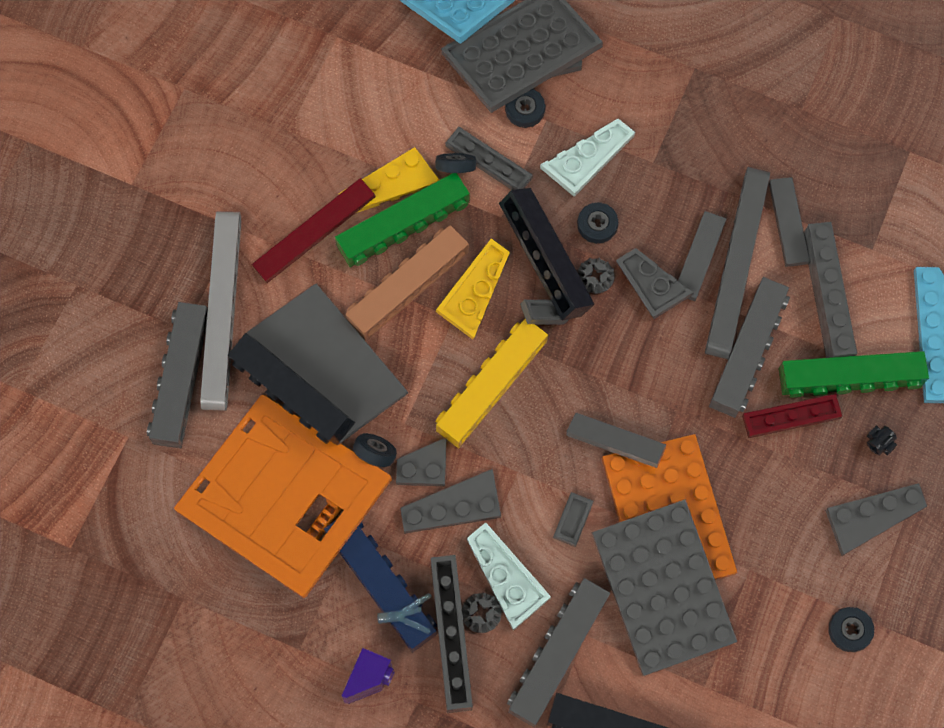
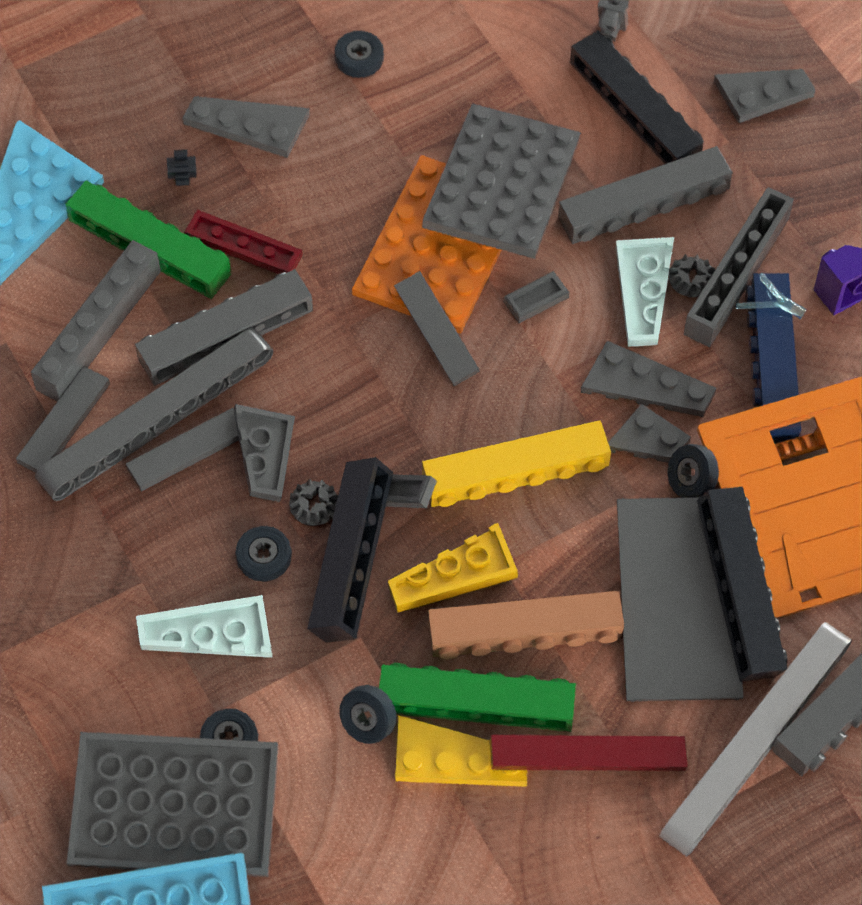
camera: 140 degrees left, 10 degrees down
dark grey tile [445,126,533,190] -> none

